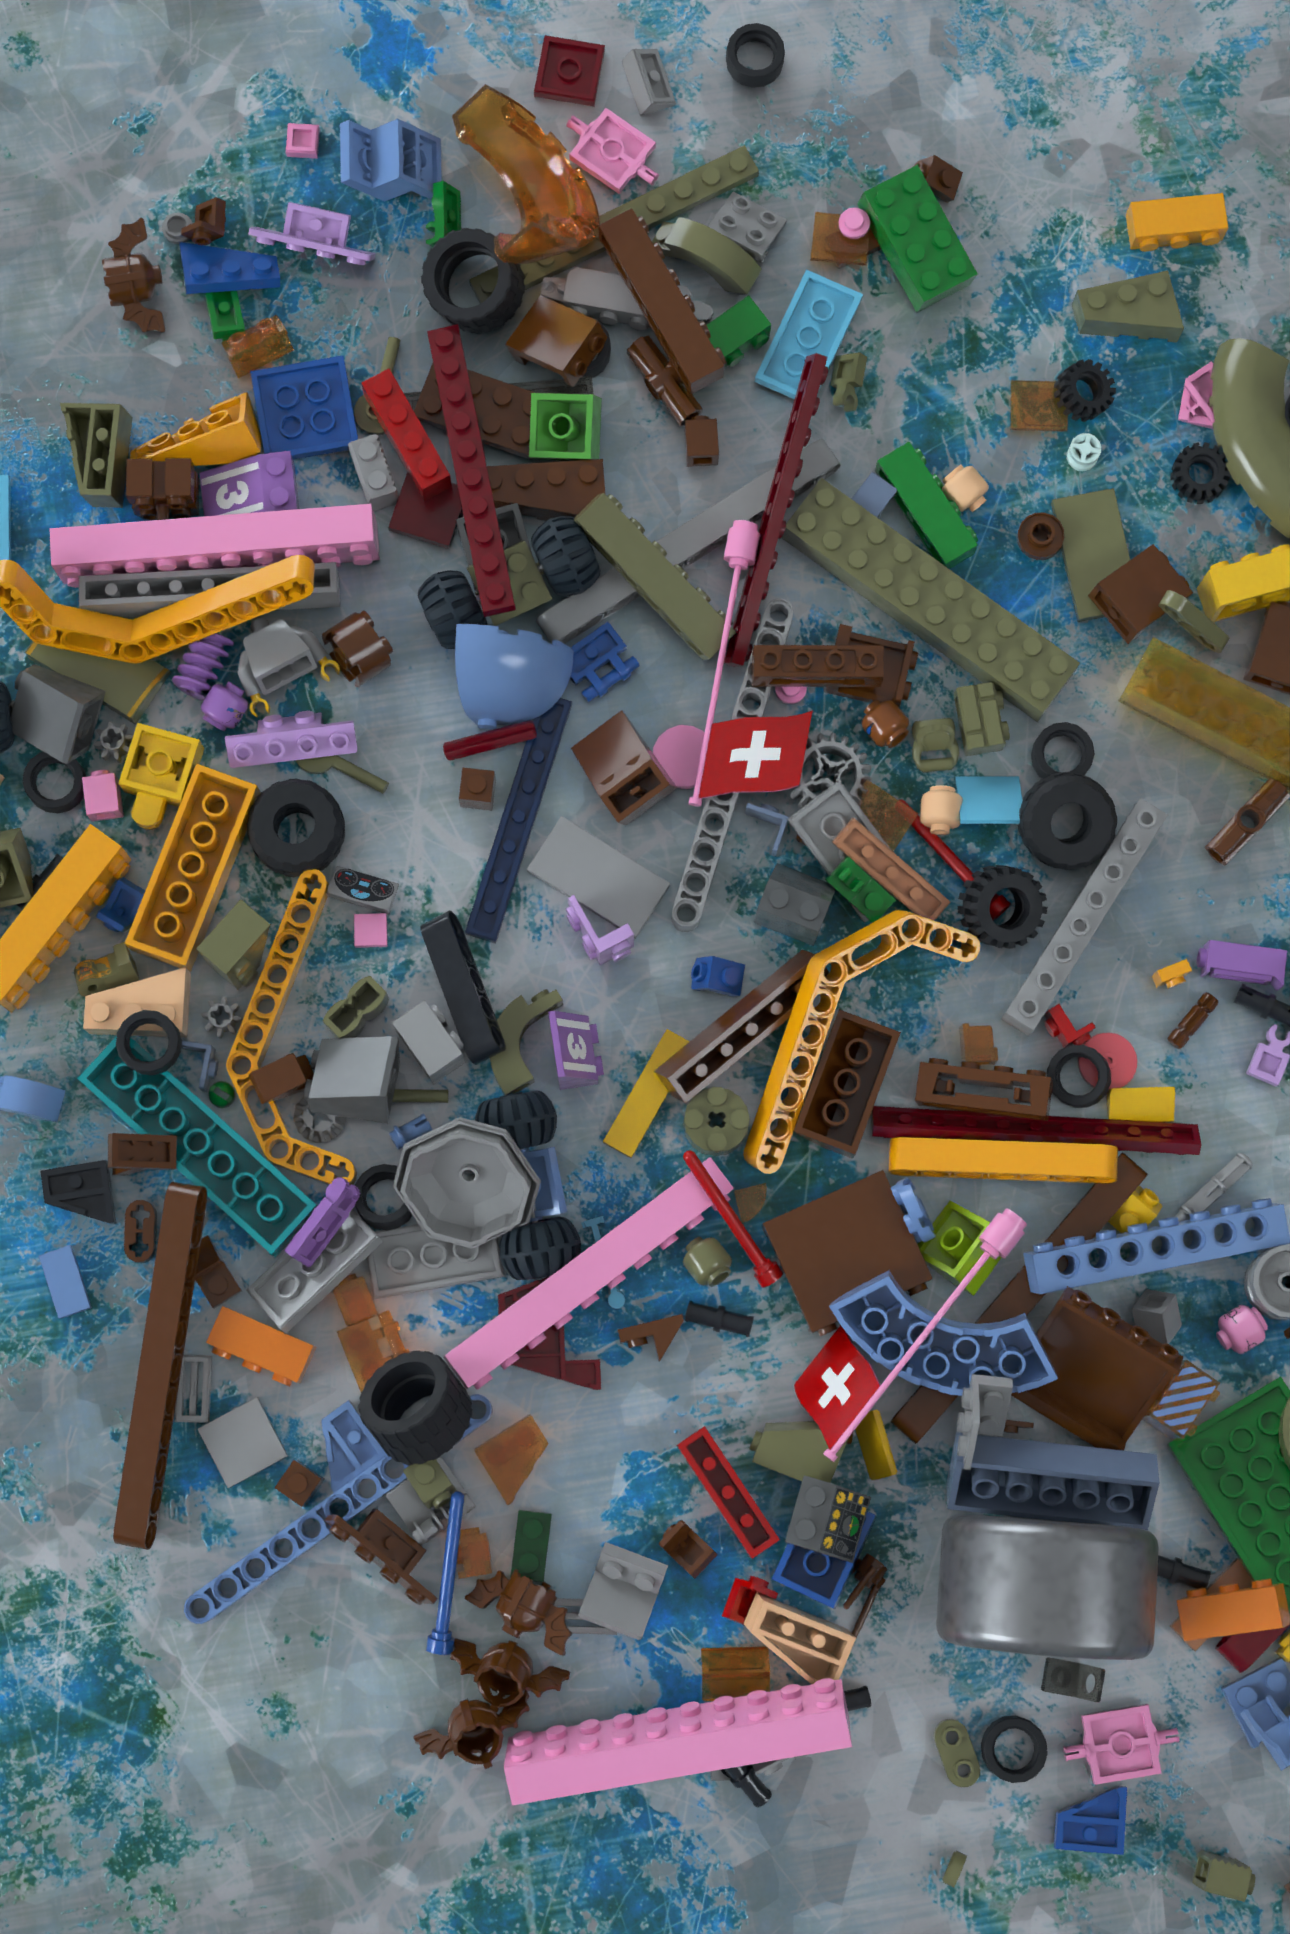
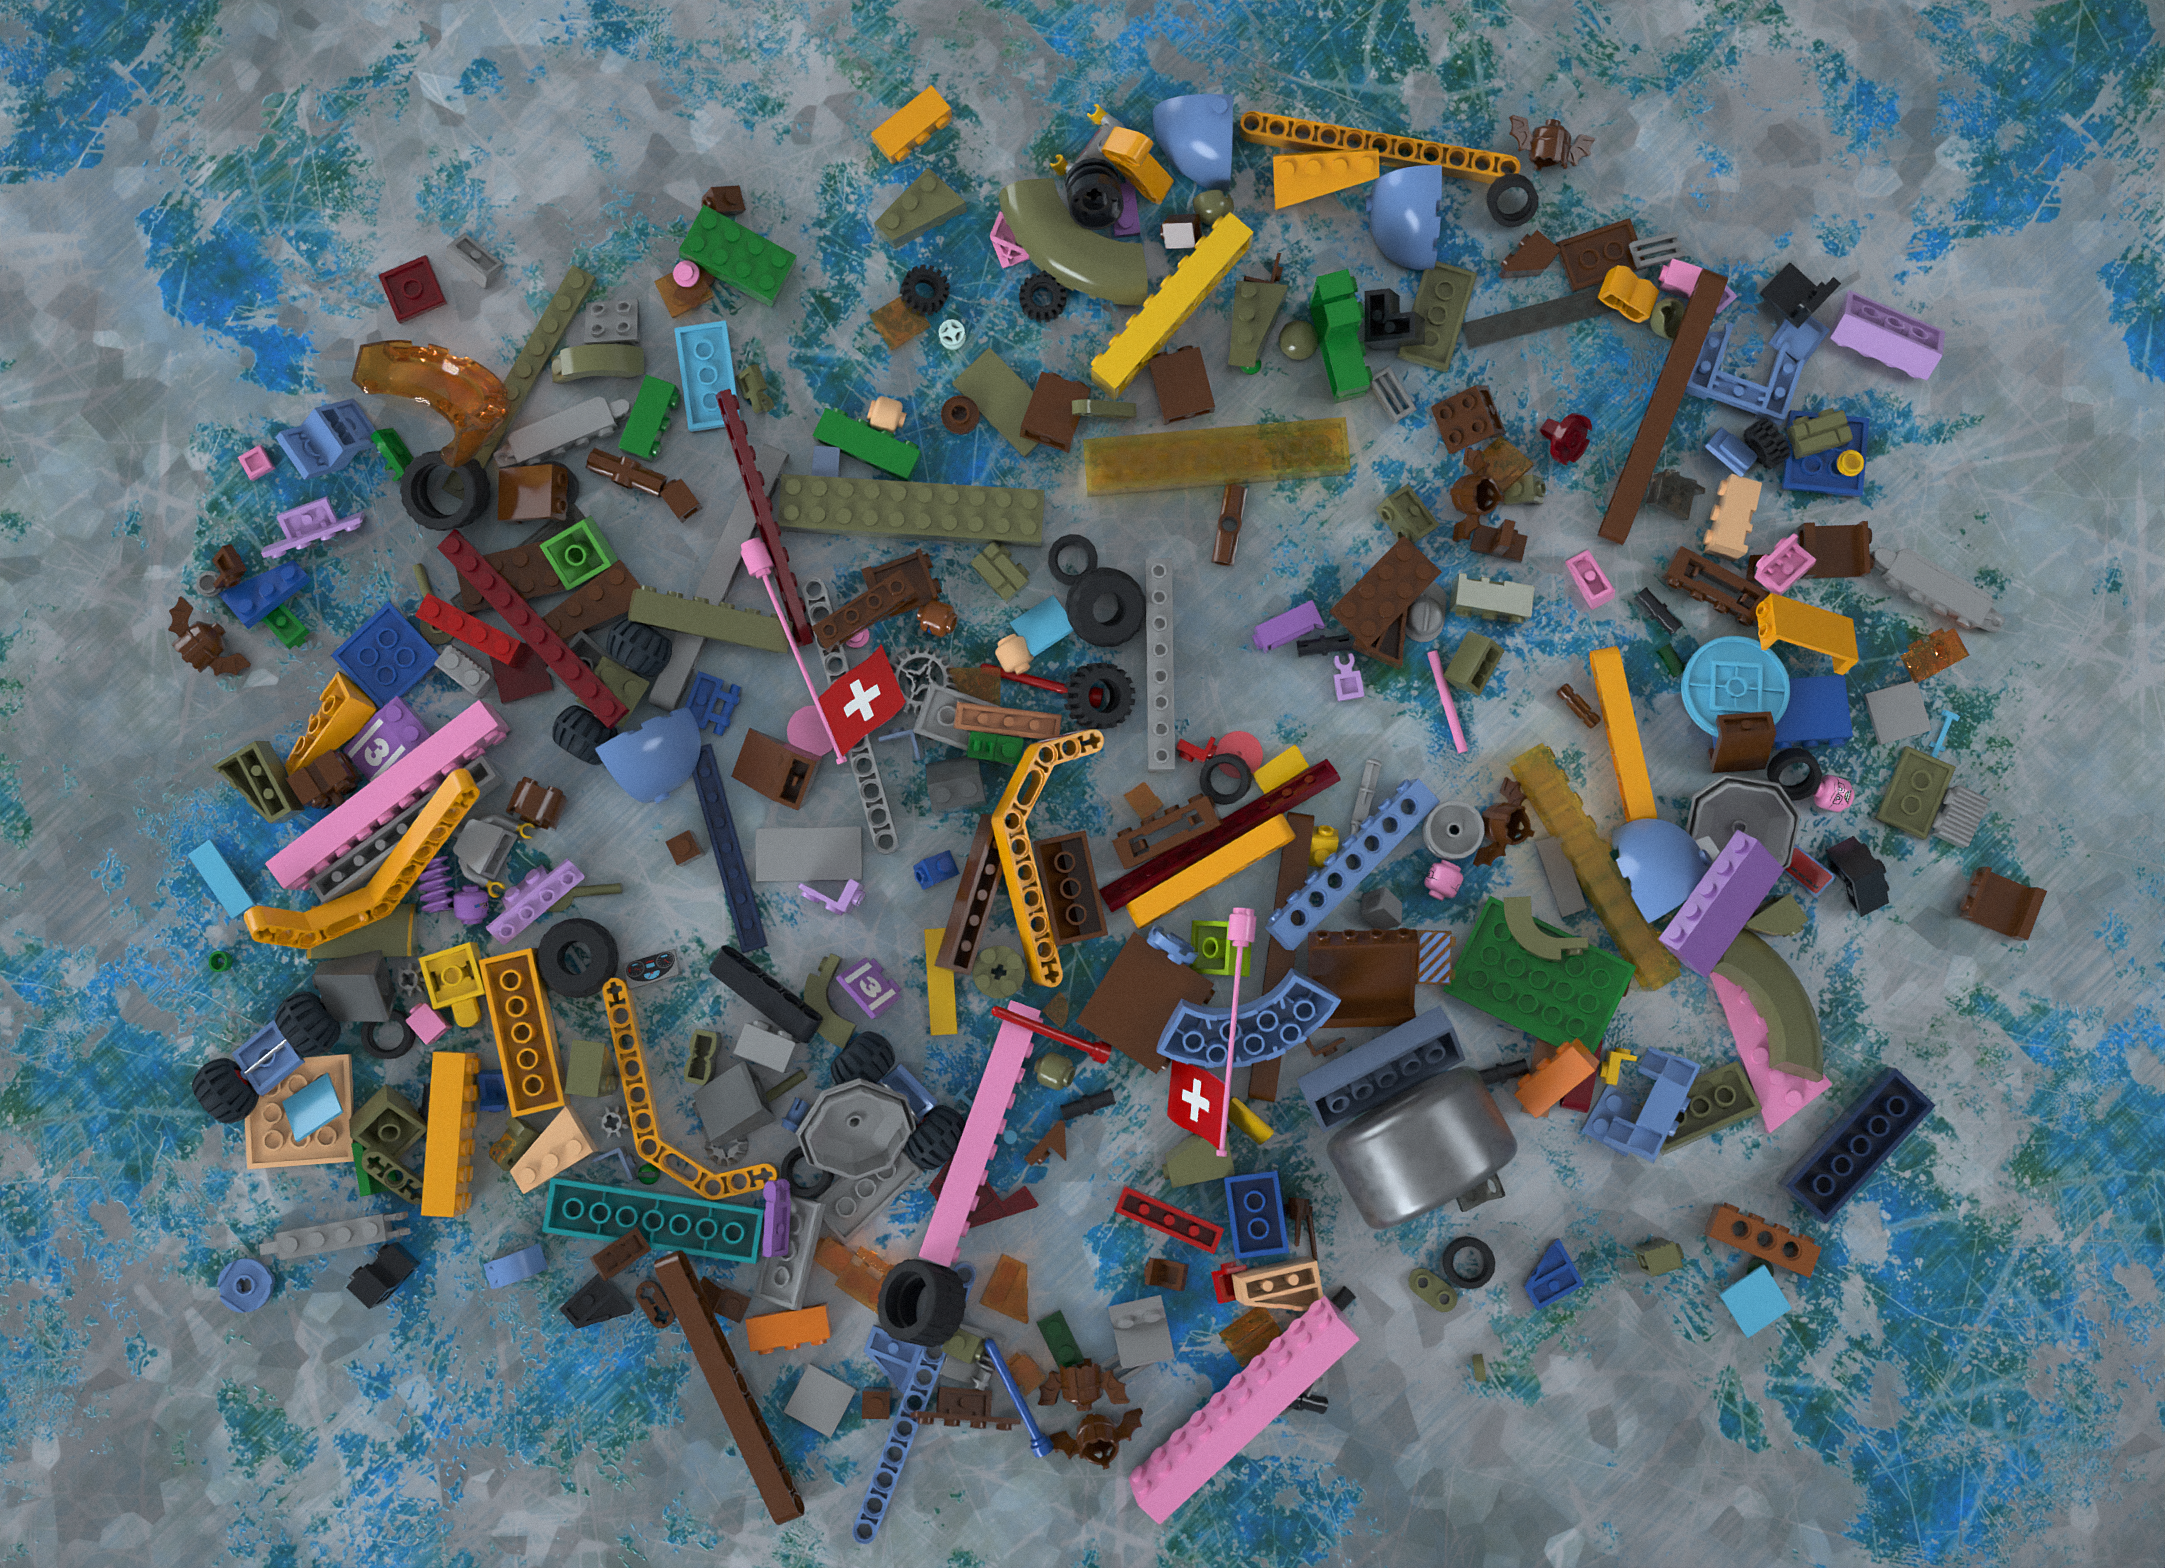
camera: 25 degrees left, 5 degrees up
medium blue tile [39,1245,92,1319] -> none
black tyre [116,1010,182,1075] -> none
light grey tile [175,1355,212,1423] -> none
clear orange bracket [221,315,294,378] -> none
reddish brown slope [249,1053,314,1104] -> none
bright pink tile [354,913,388,948] -> none
reddish brown helmet [413,1690,530,1769] -> none
dark red axle [443,720,537,761] -> none
bright pink plate [566,108,659,194] -> none
reddish brown brick [599,208,726,395] -> none
black tyre [726,23,785,88] -> none
dark grey slope [785,1475,871,1563] -> none
olive piece [912,718,960,773] -> none
light grey bracket [957,1374,1013,1470] -> none
bright pink plate [1063,1704,1180,1785] -> none
light orange plate [1152,959,1192,989] -> none
reddish brown axle [1168,992,1219,1049] -> none

